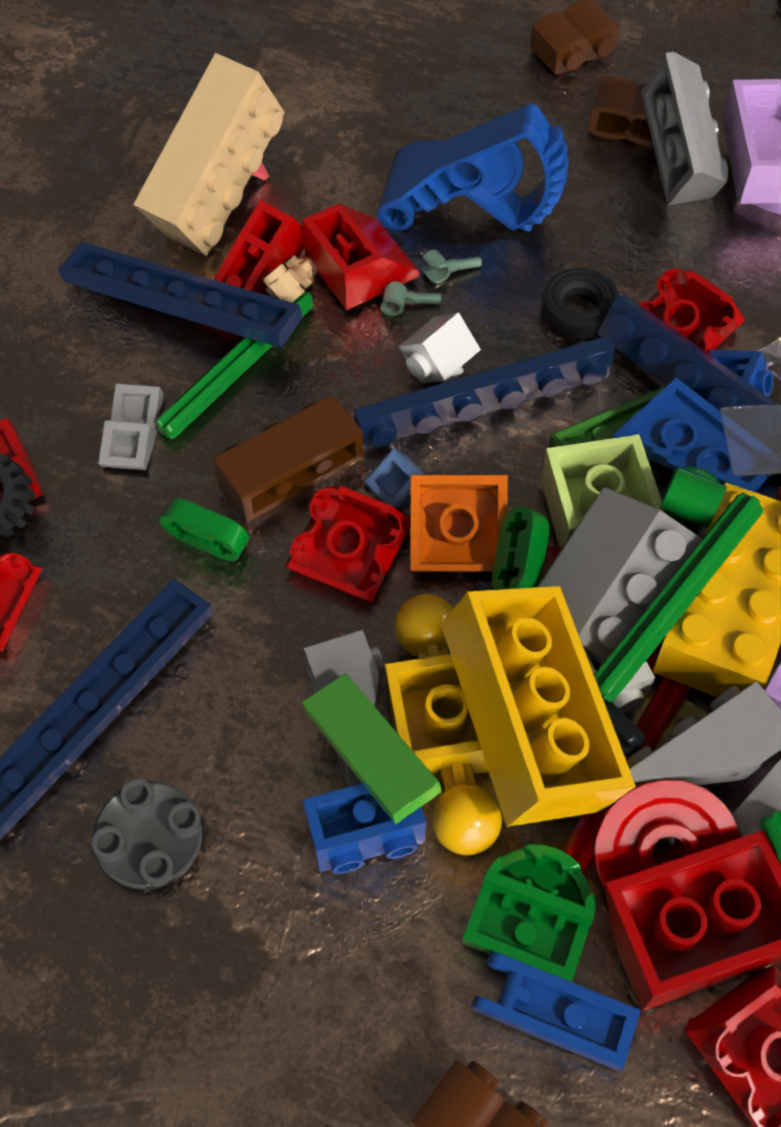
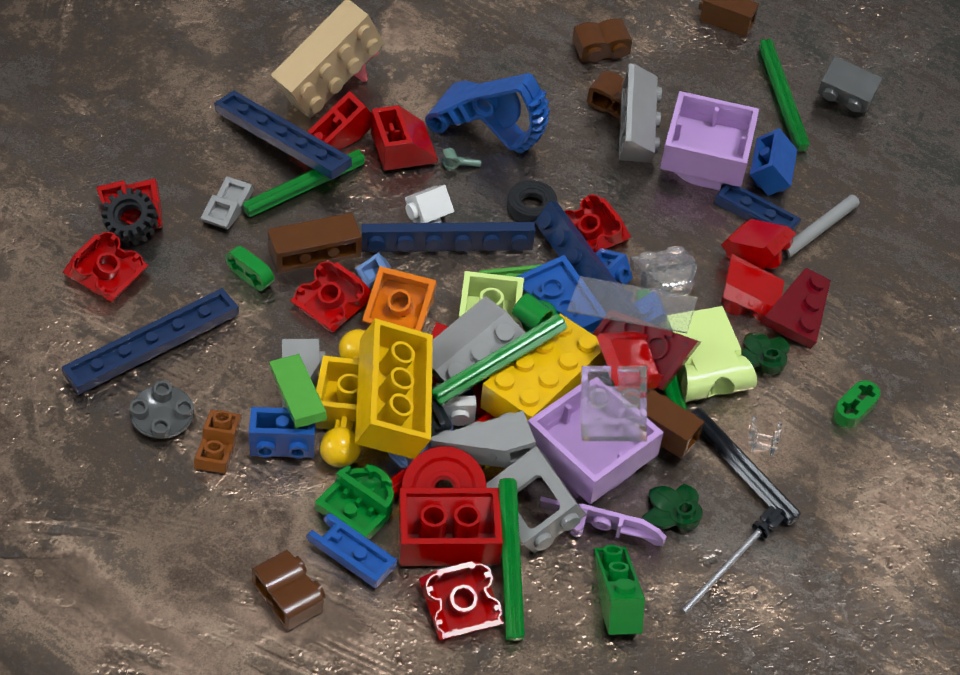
camera: 10 degrees right, 10 degrees down
tan bar [263,255,316,303] -> none
sand green hand [381,281,441,316] -> none
green beam [492,505,549,590] -> none
none -> dark orange slope [194,409,242,474]

